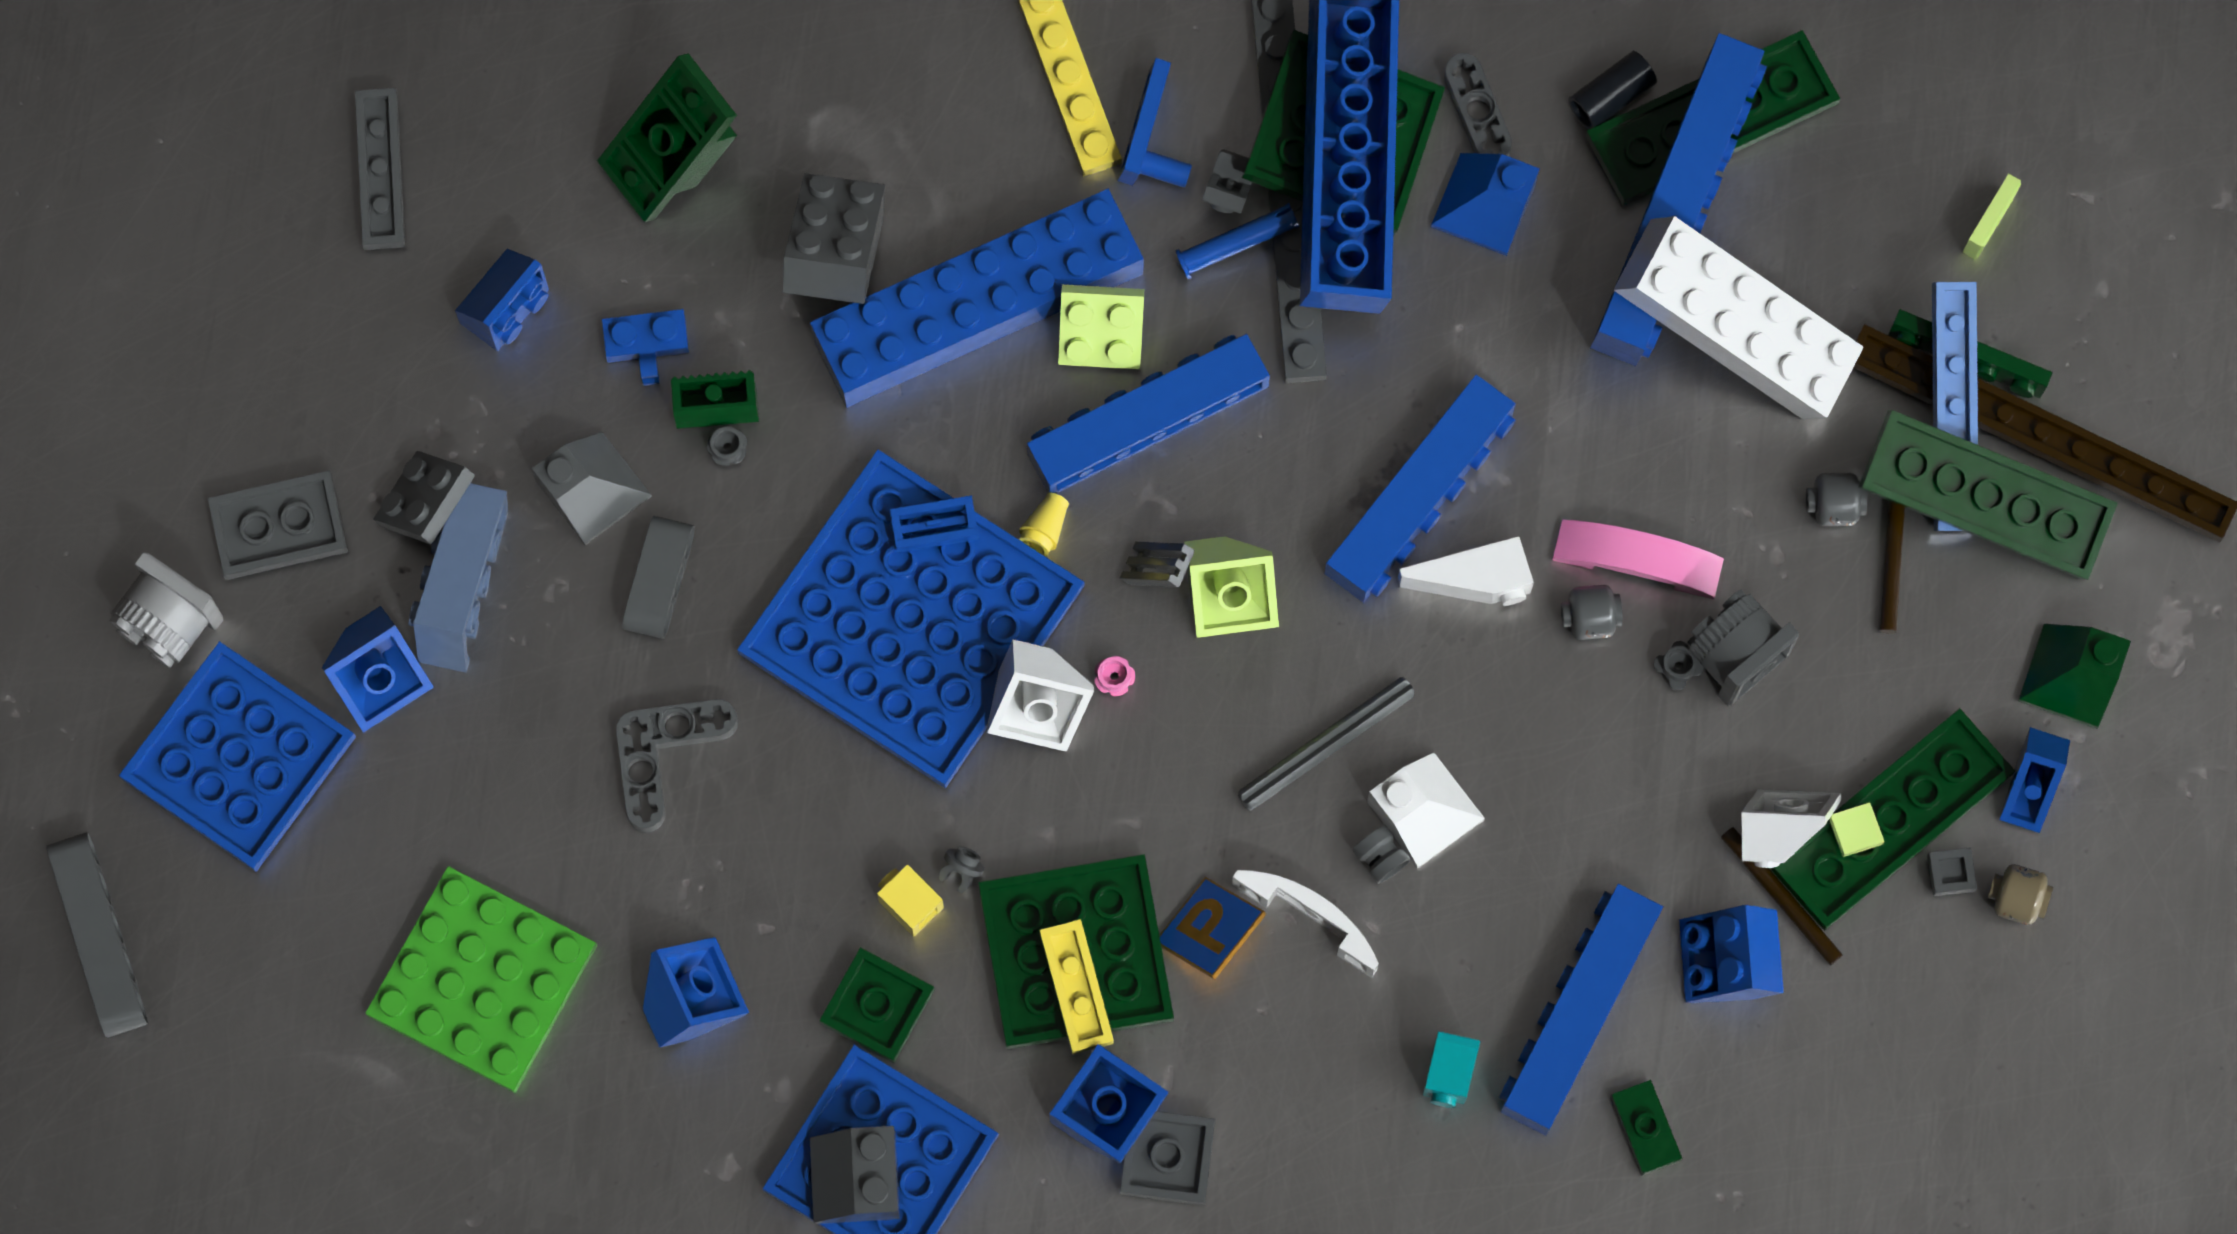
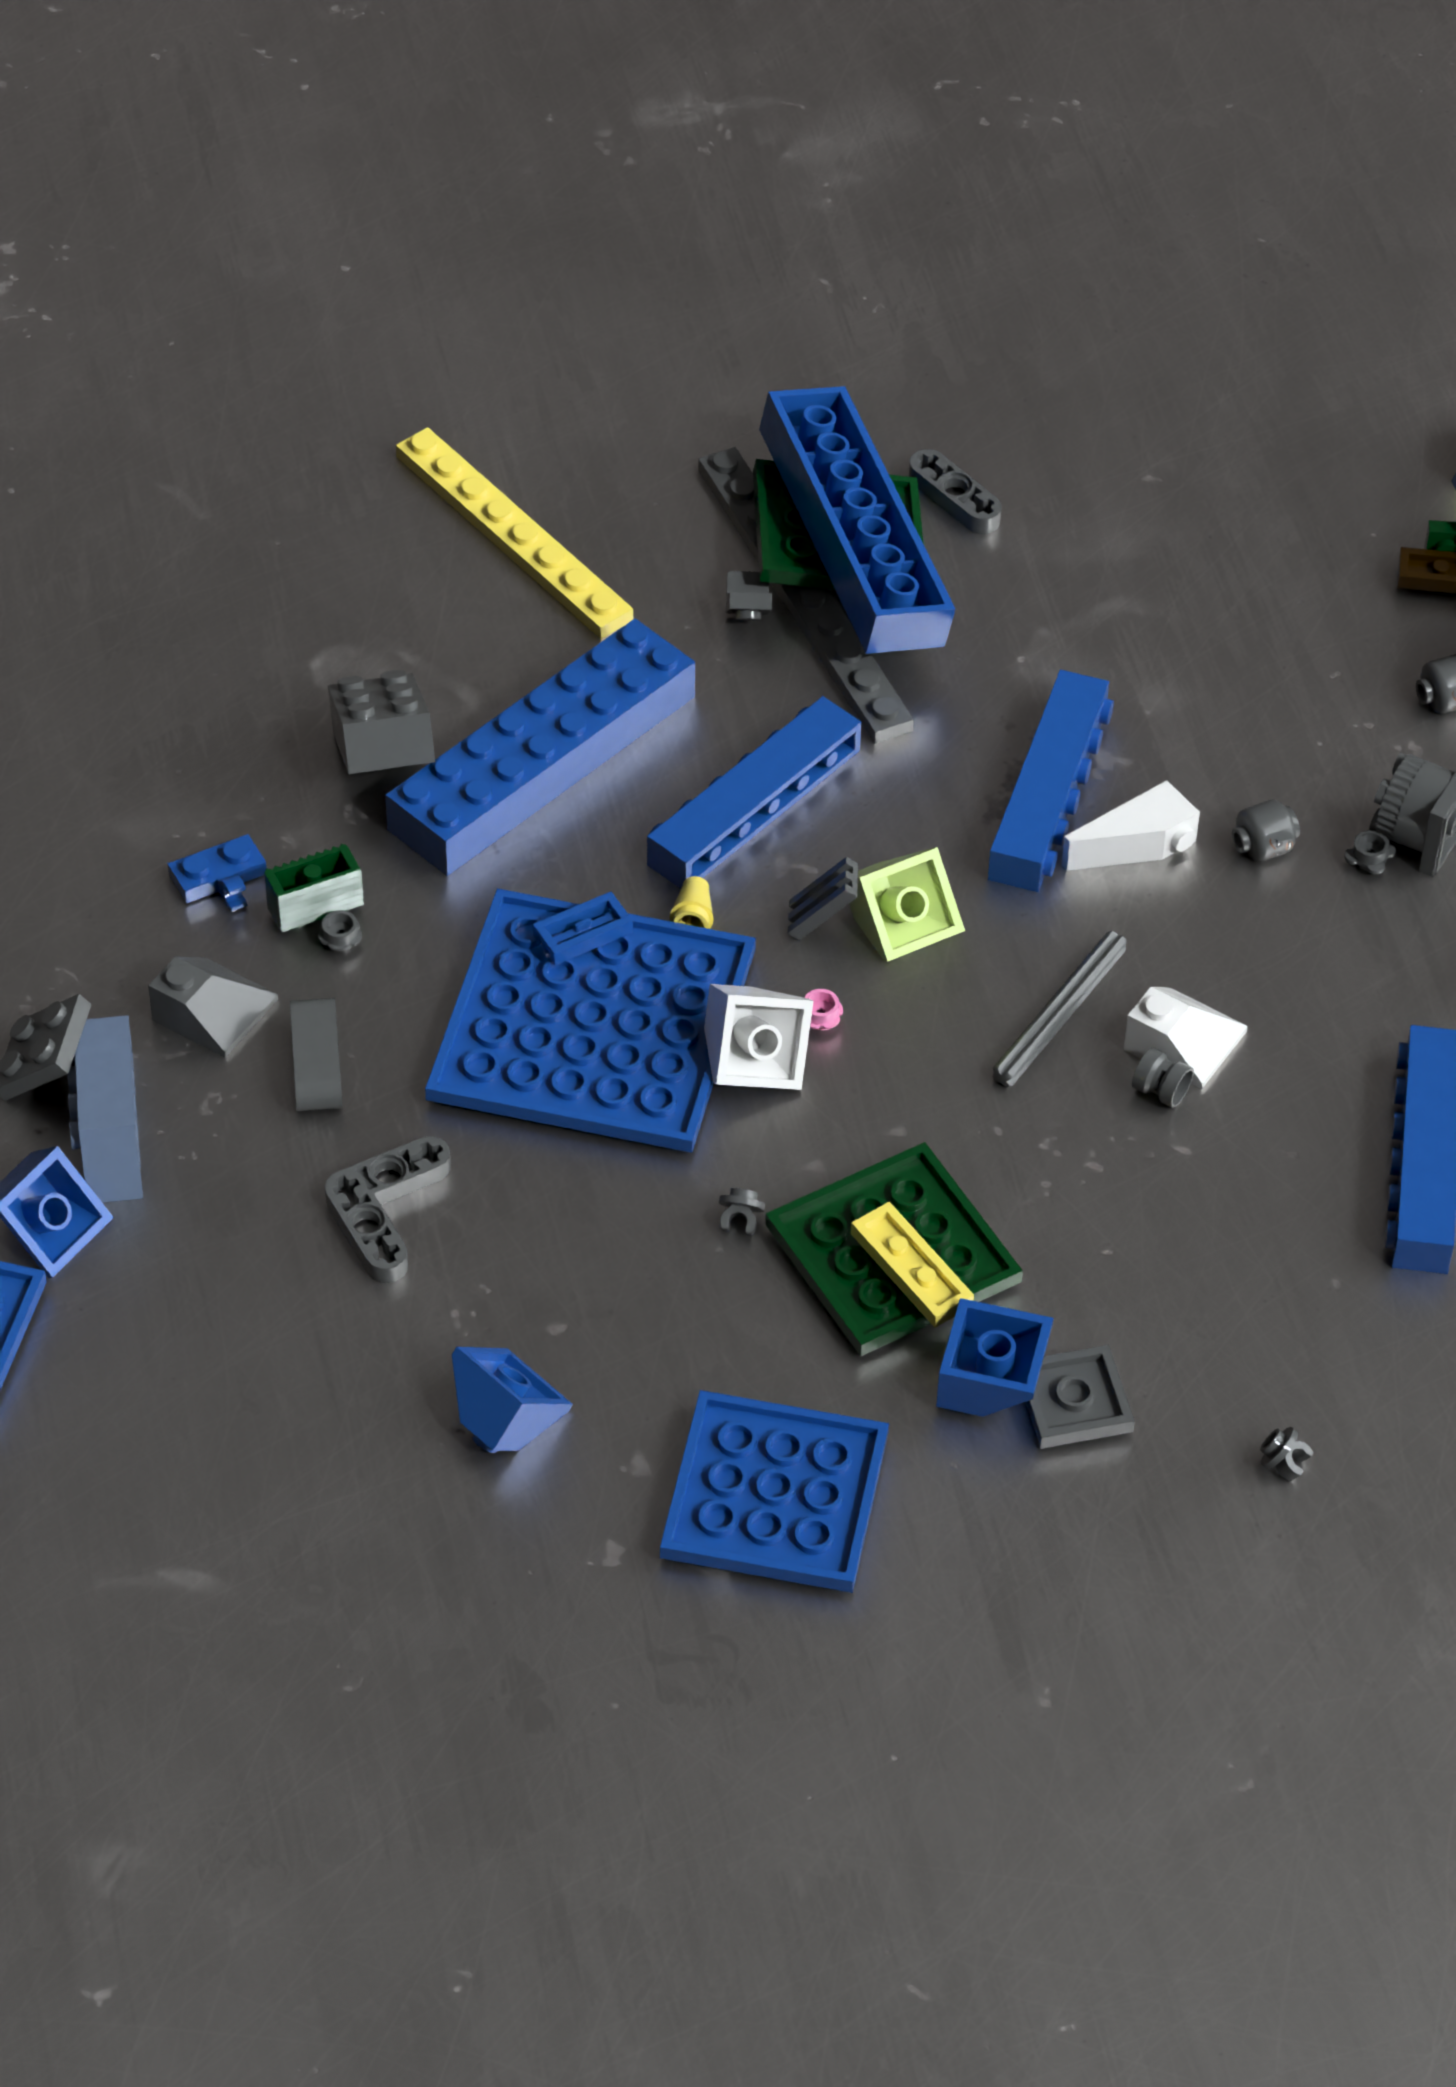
camera: 20 degrees left, 25 degrees down
bright green plate [365,866,597,1094] -> none
blue slope [455,248,549,352] -> none
dark green brick [597,53,737,222] -> none
dark grey slope [810,1126,900,1224] -> none
dark green plate [819,947,935,1063] -> none
light yellow brick [877,864,944,937] -> none
yellowish green plate [1058,284,1145,369] -> none
blue piece [1117,58,1192,188] -> none
blue piece [1159,877,1266,980] -> none
blue pin [1175,203,1299,279] -> none
white slope [1232,870,1379,978] -> none
teal slope [1423,1031,1480,1108] -> none
blue slope [1431,153,1540,256] -> none
bright pink slope [1552,519,1724,599] -> none
black pin [1568,51,1657,130] -> none
dark green plate [1586,30,1841,205] -> none
blue brick [1590,33,1767,366] -> none
white brick [1614,216,1864,419] -> none

